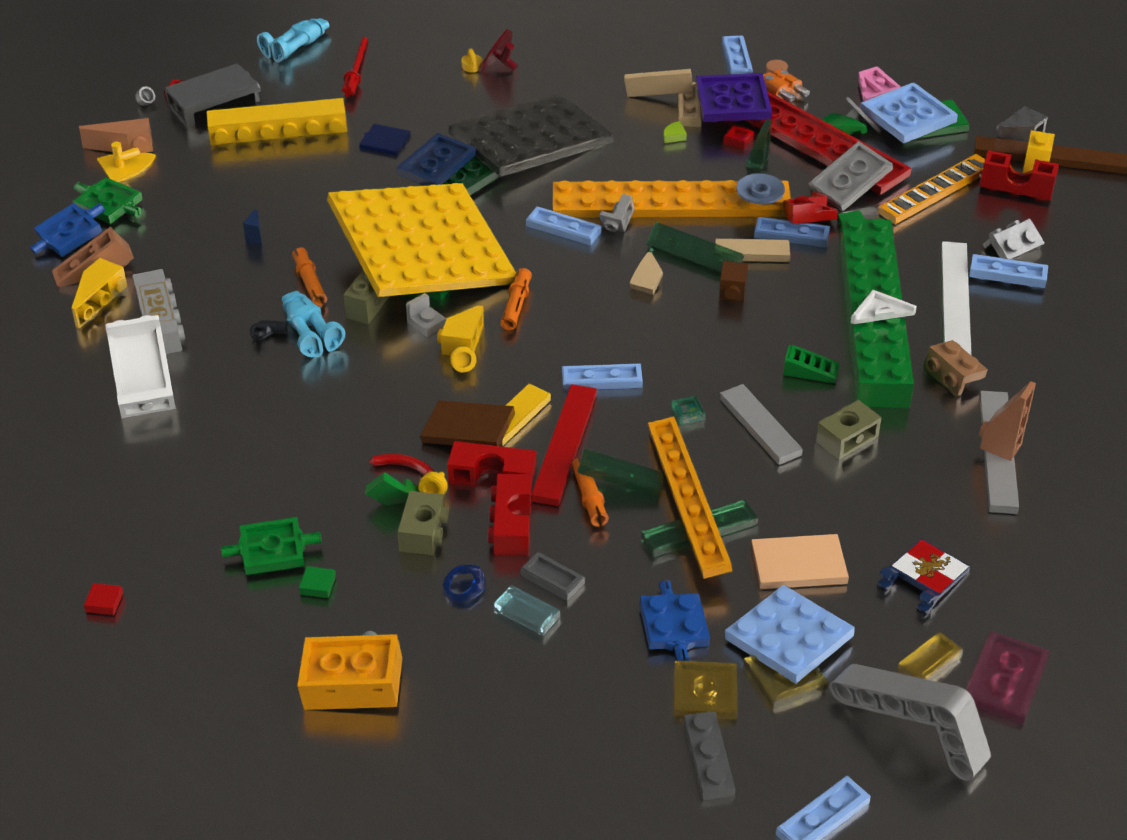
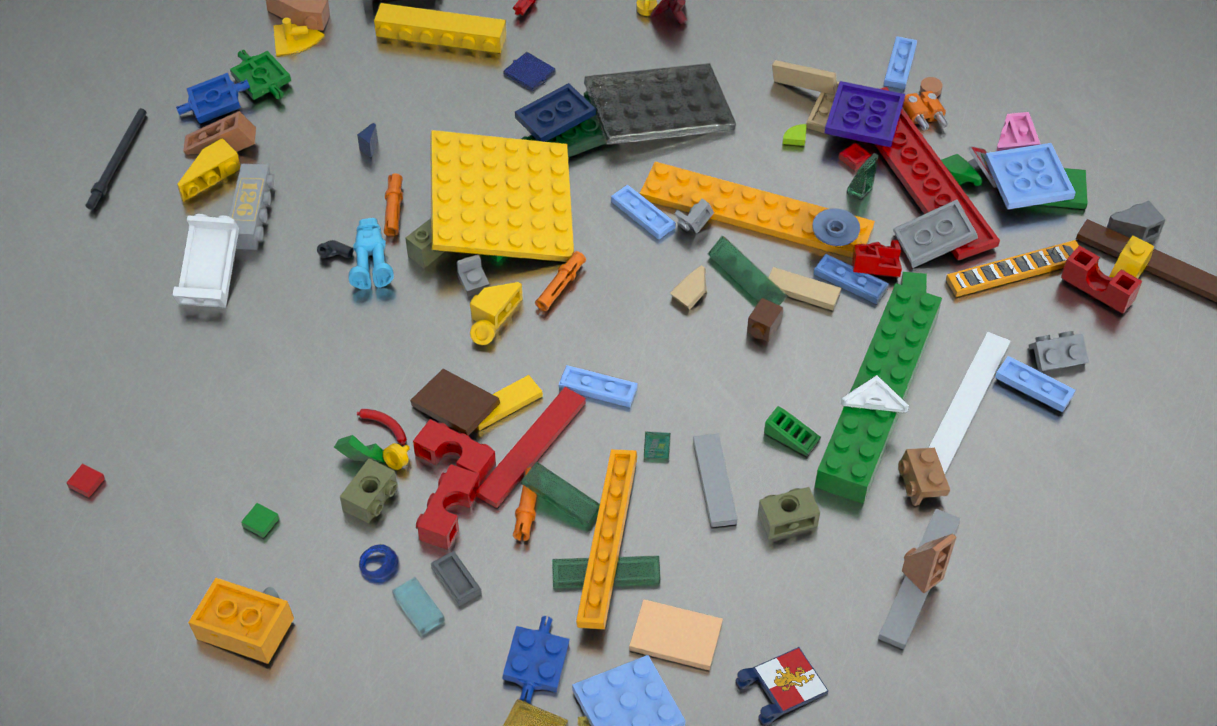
camera: 20 degrees right, 10 degrees up
green plate [221,517,322,575] -> none

